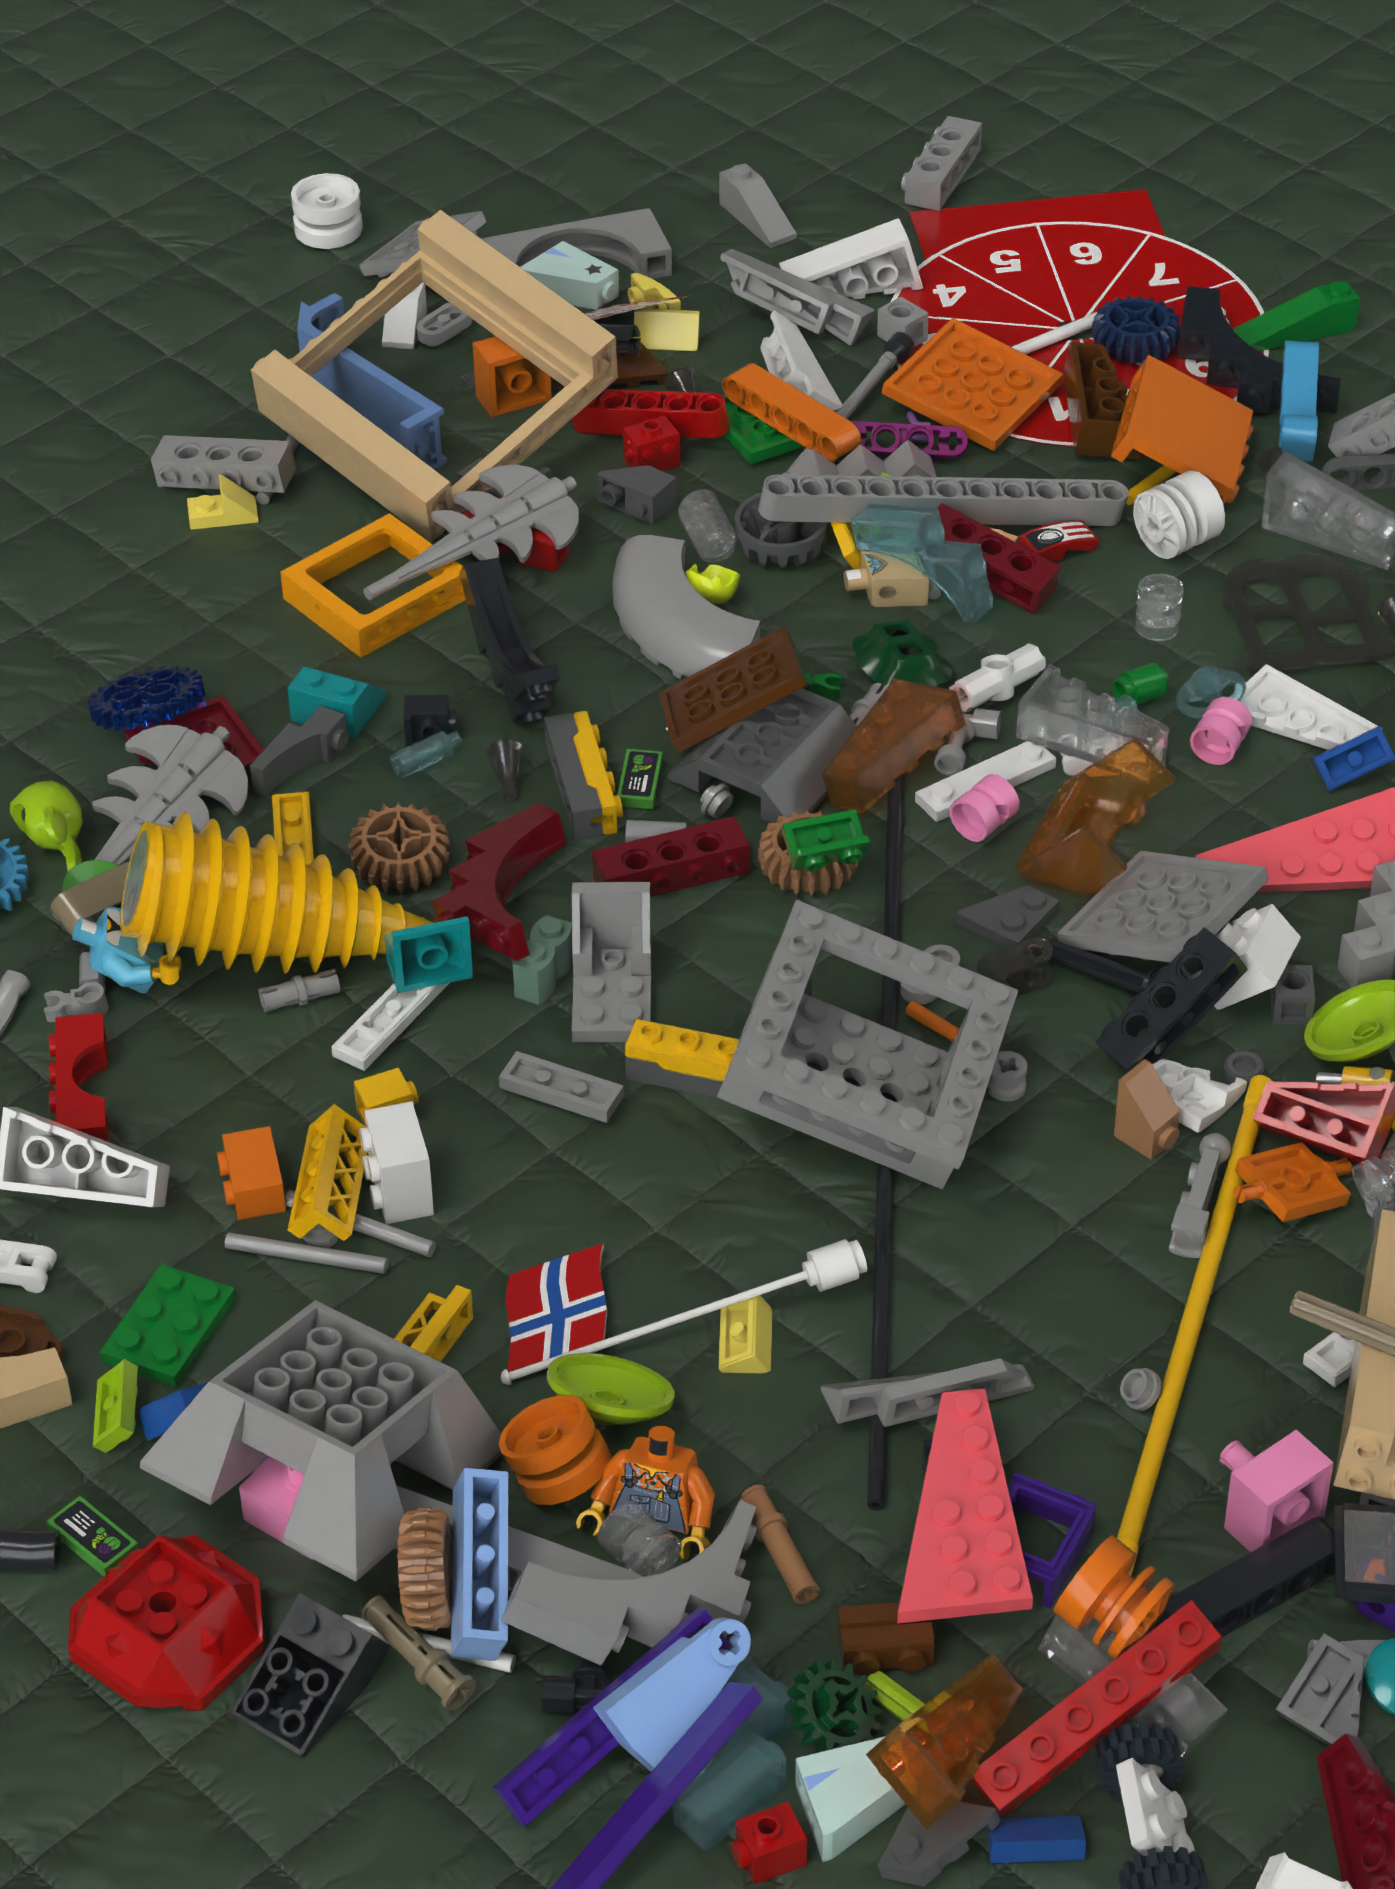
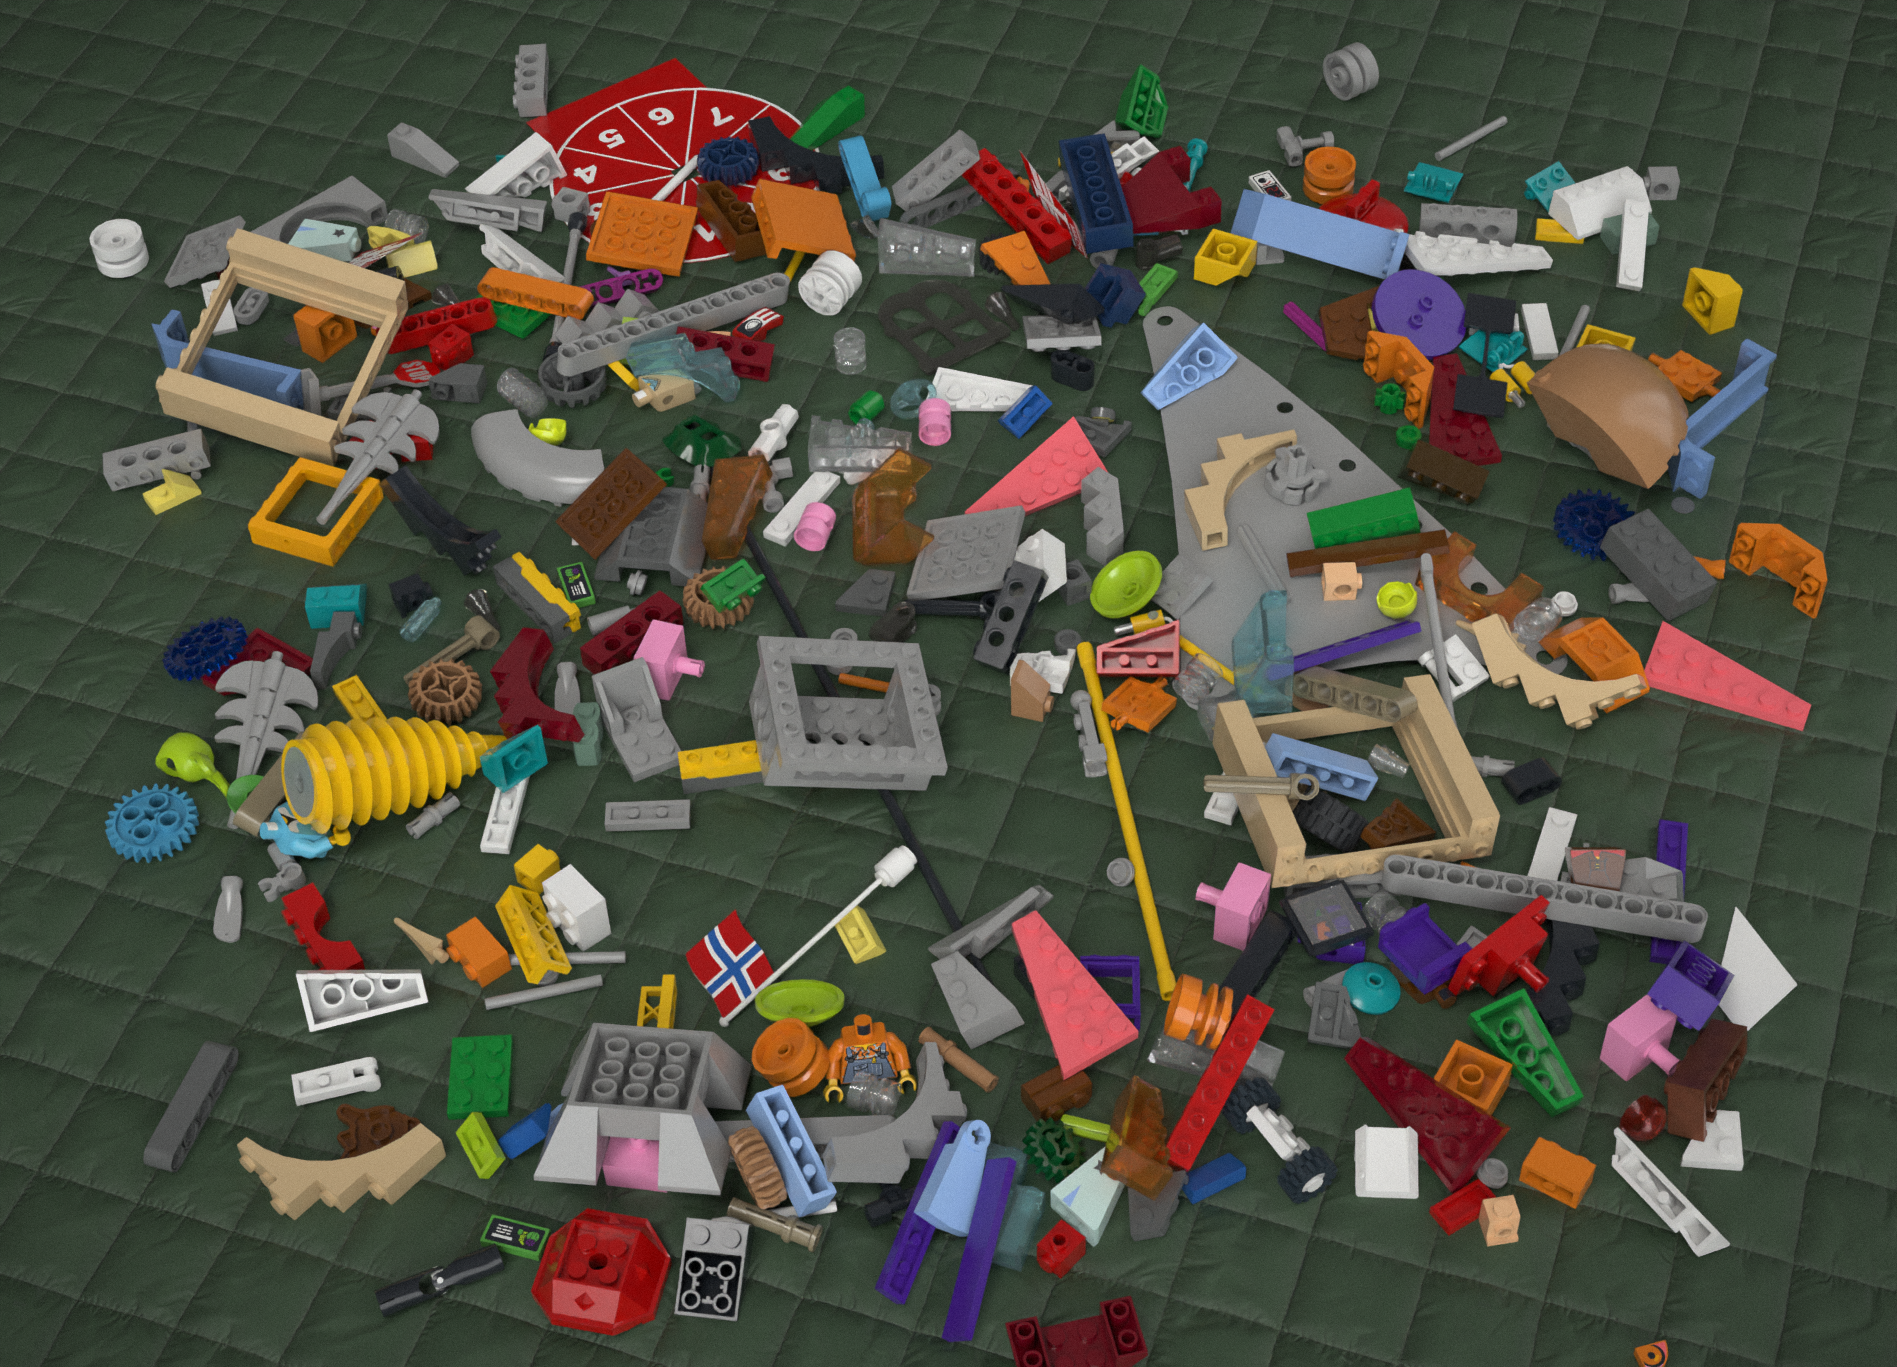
camera: 25 degrees left, 5 degrees up
none -> light grey piece [300,360,441,416]
none -> clear wheel [384,209,429,244]
none -> tan piece [394,918,449,965]
none -> dark tan axle [403,615,500,687]
none -> light grey piece [554,662,580,715]
none -> bright pink brick [633,620,705,701]
none -> light grey wedge [931,951,1024,1050]

